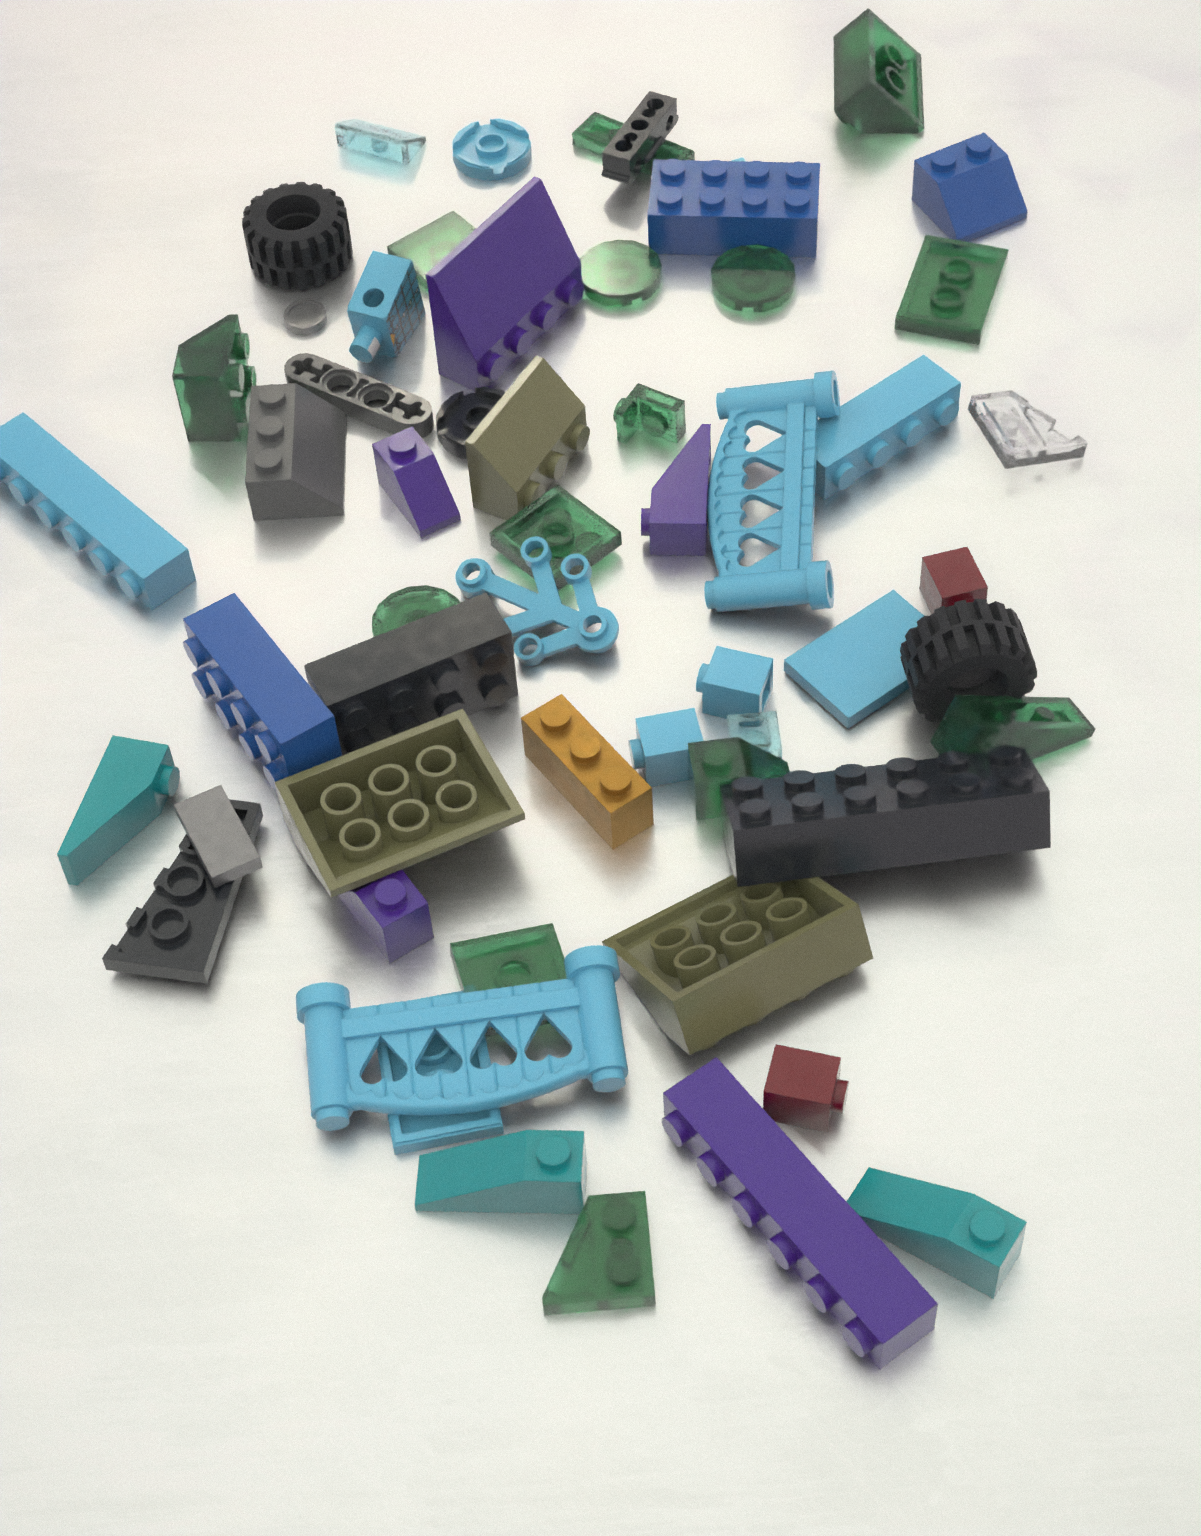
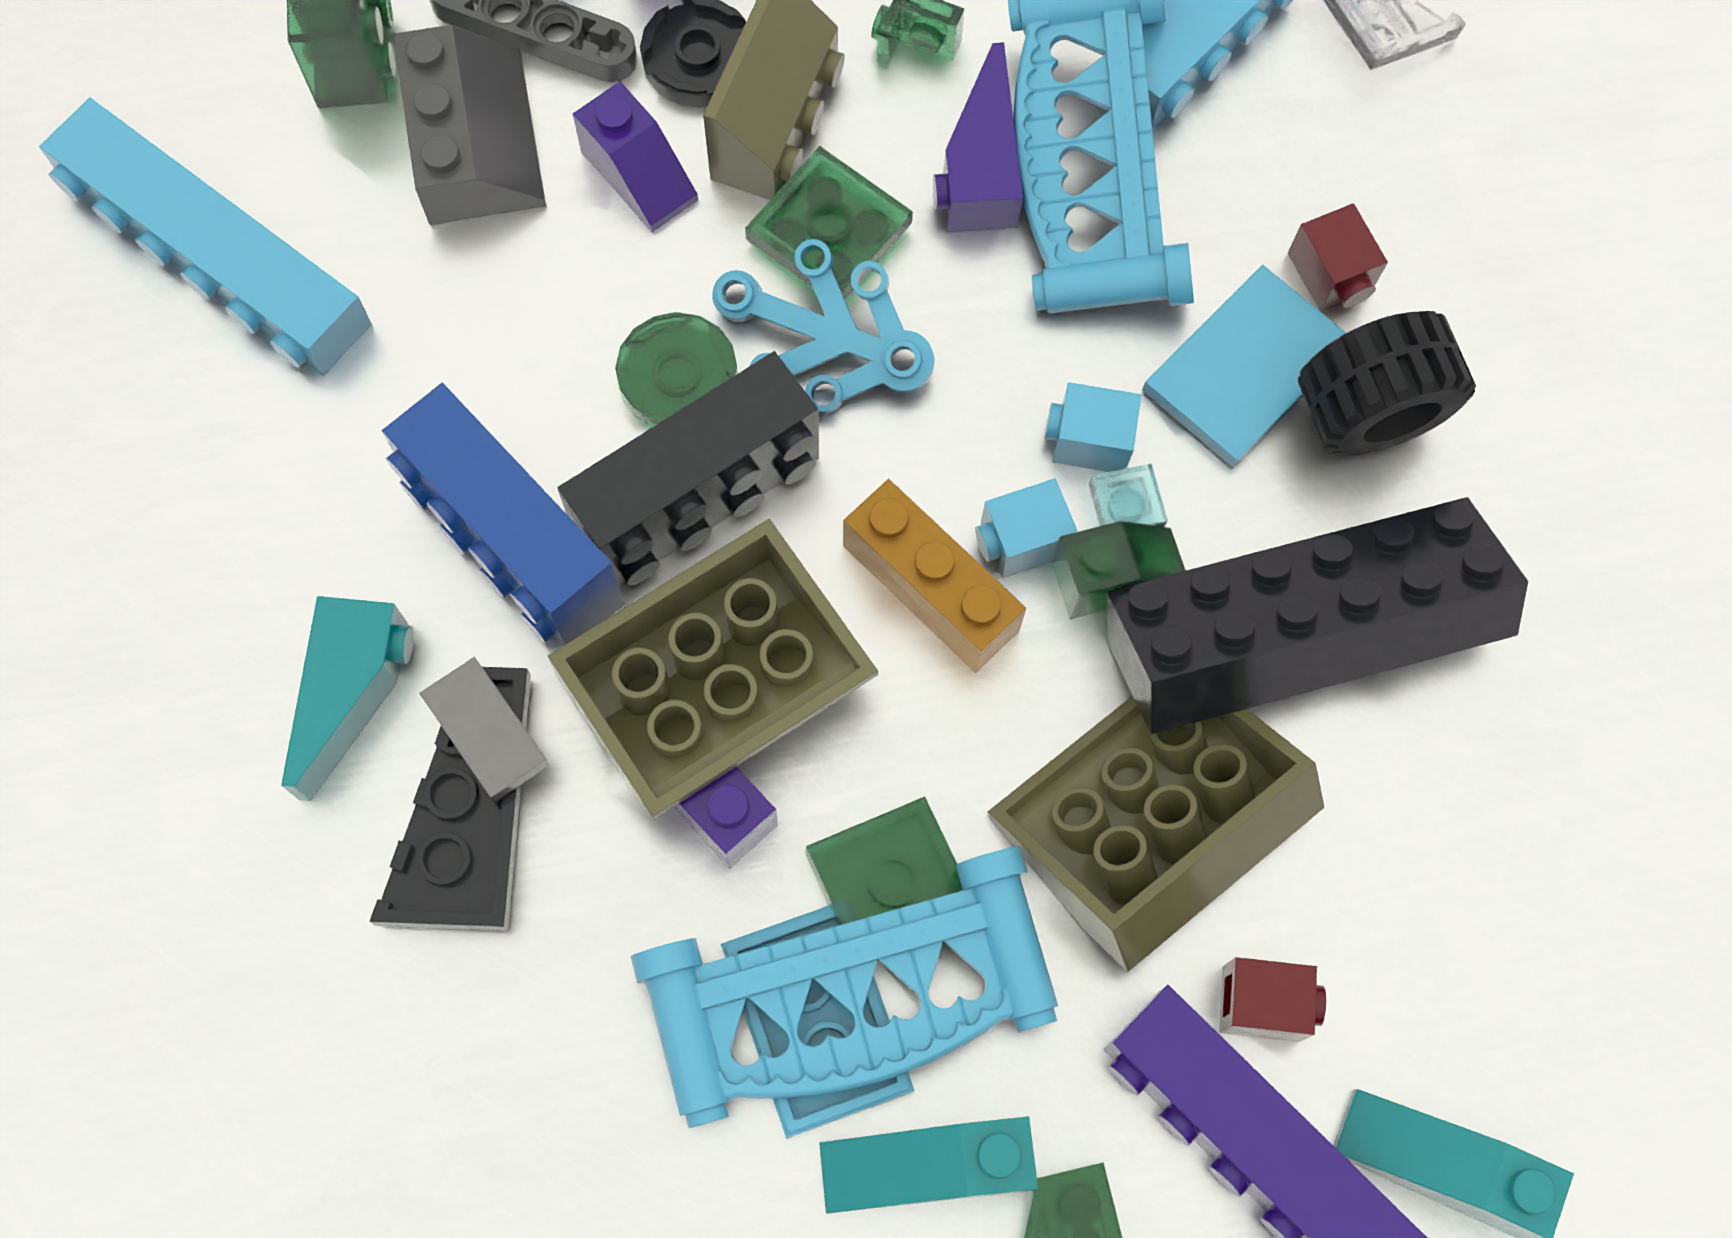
camera: 15 degrees left, 20 degrees up
clear green slope [930,695,1096,760] -> none

